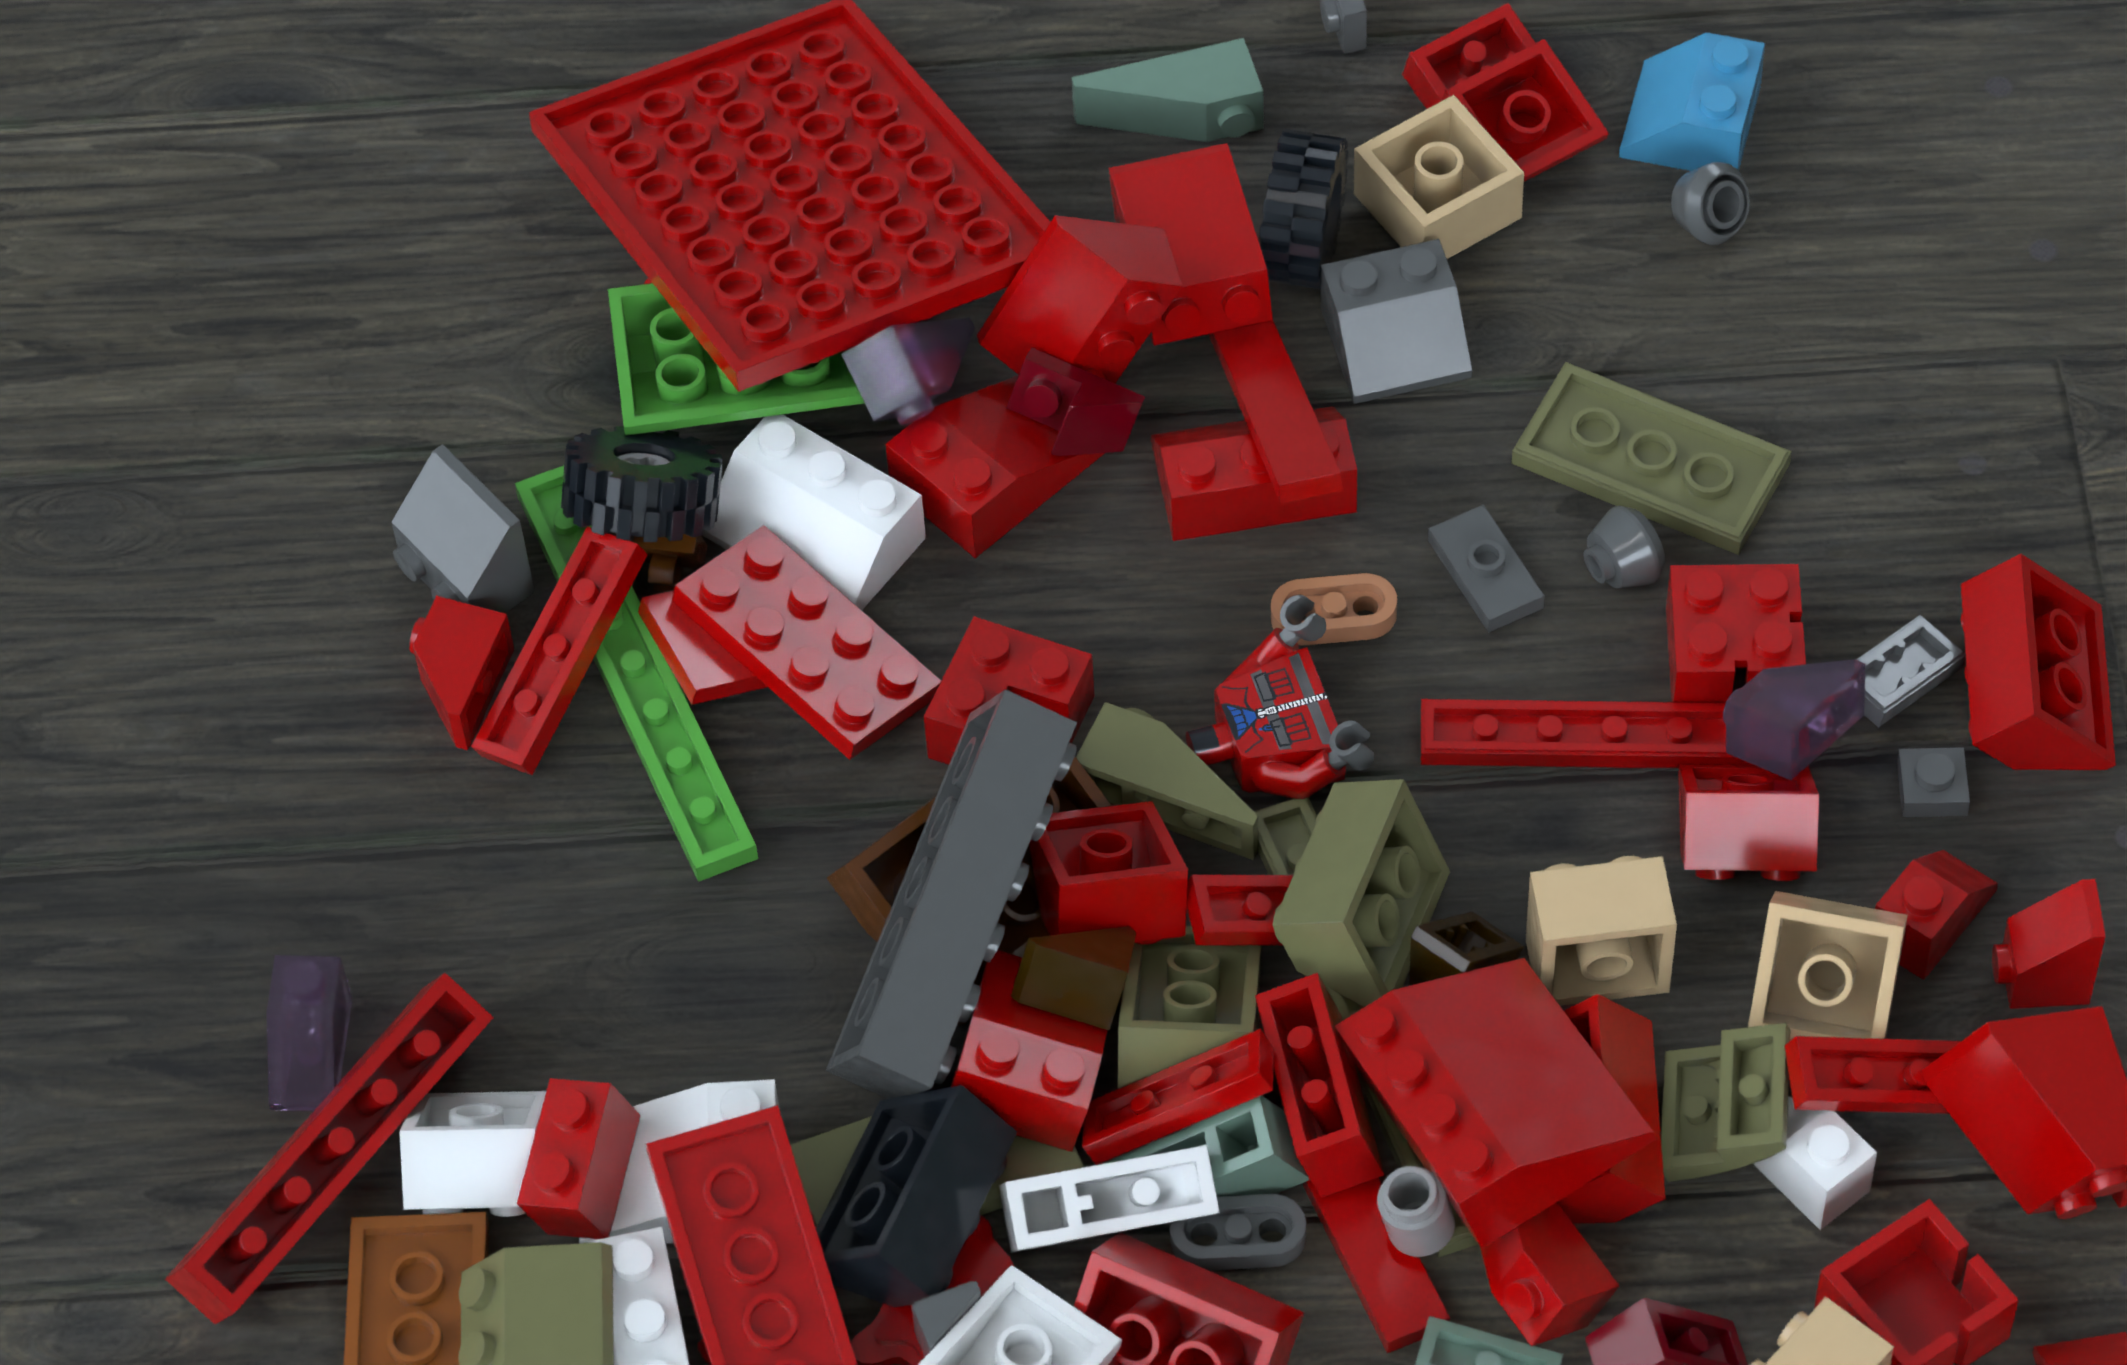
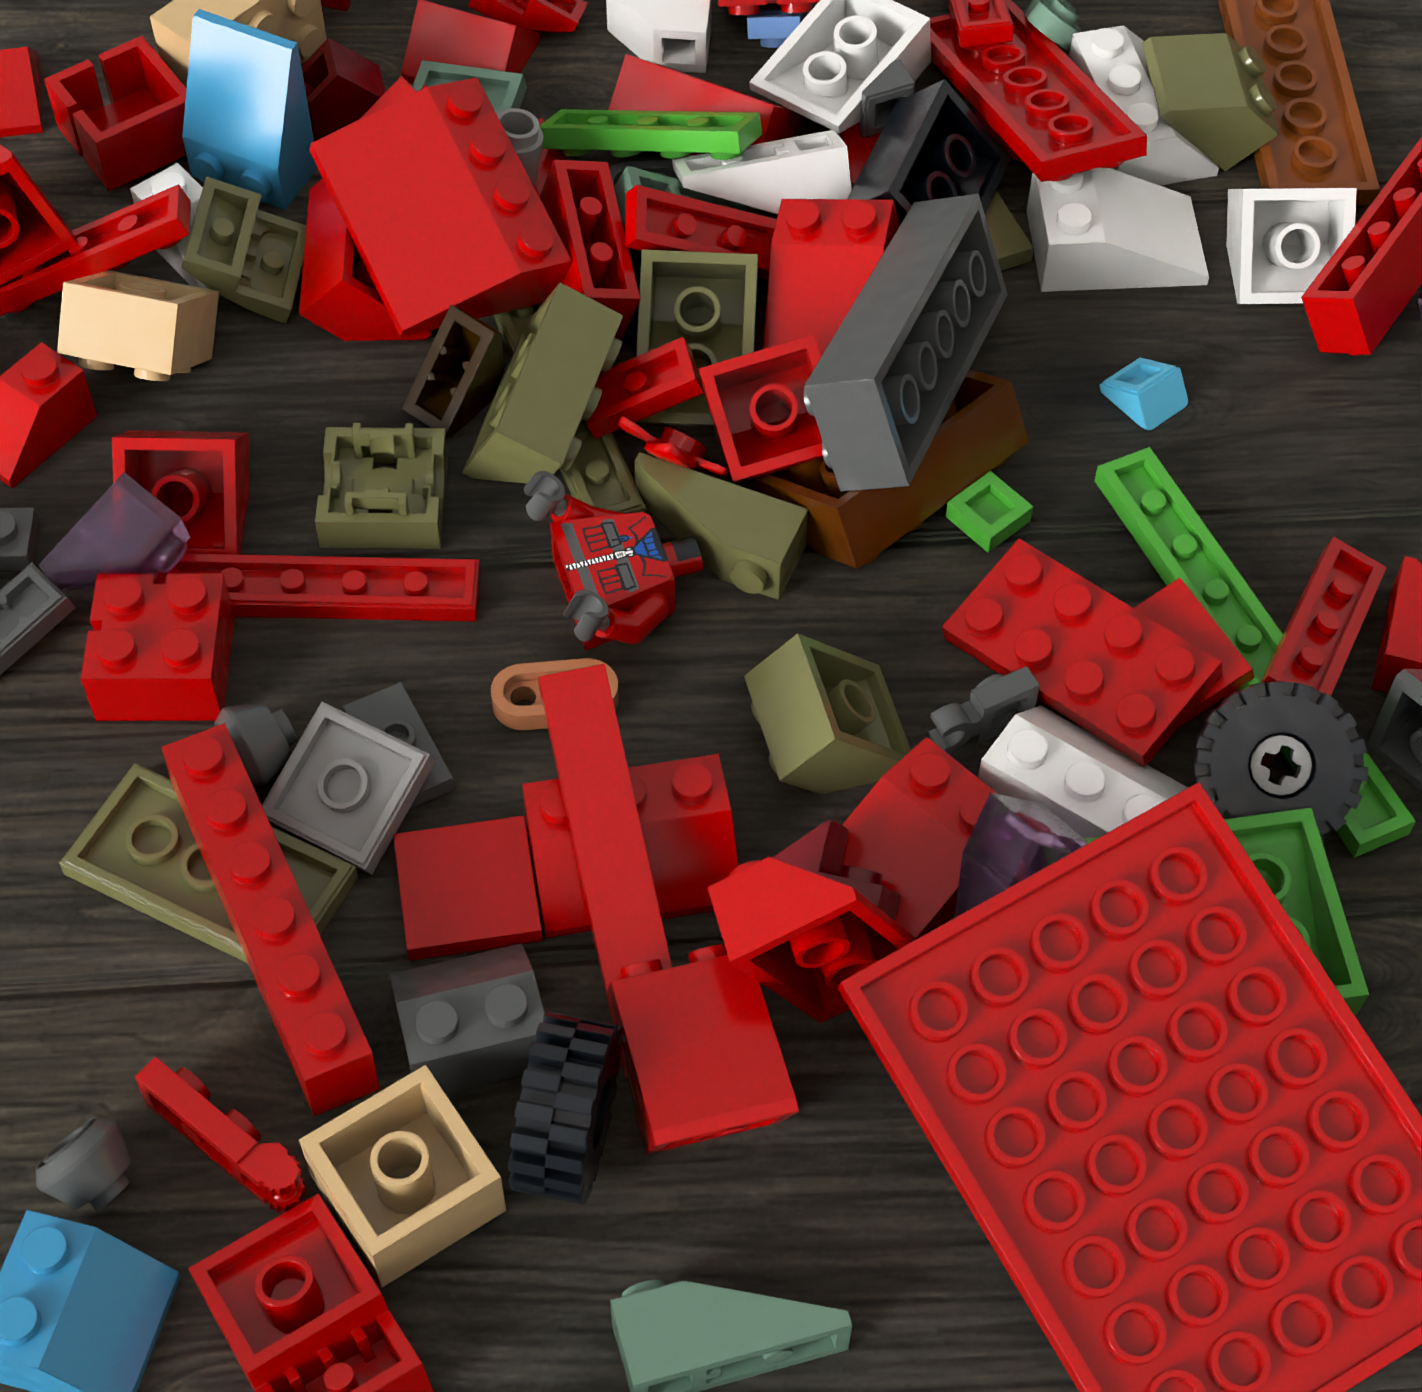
camera: 175 degrees right, 0 degrees up
red brick [516,1078,641,1239] -> none
red brick [924,616,1095,765] -> none
dark brown slope [1010,926,1136,1030] -> none
tan brick [1526,856,1677,1006] -> none
none -> red hinge [135,1056,307,1213]
none -> red brick [161,723,380,1117]
none -> dark azure slope [182,9,318,210]
none -> light grey tile [262,702,436,875]
none -> olive brick [315,423,449,549]
none -> red tile [393,816,543,961]
none -> bright green plate [539,109,762,160]
none -> red plate [618,416,729,478]
none -> olive slope [744,633,911,795]
none -> dark grey plate [928,666,1040,753]
none -> bright green plate [946,471,1033,553]
none -> medium azure slope [1099,357,1188,430]

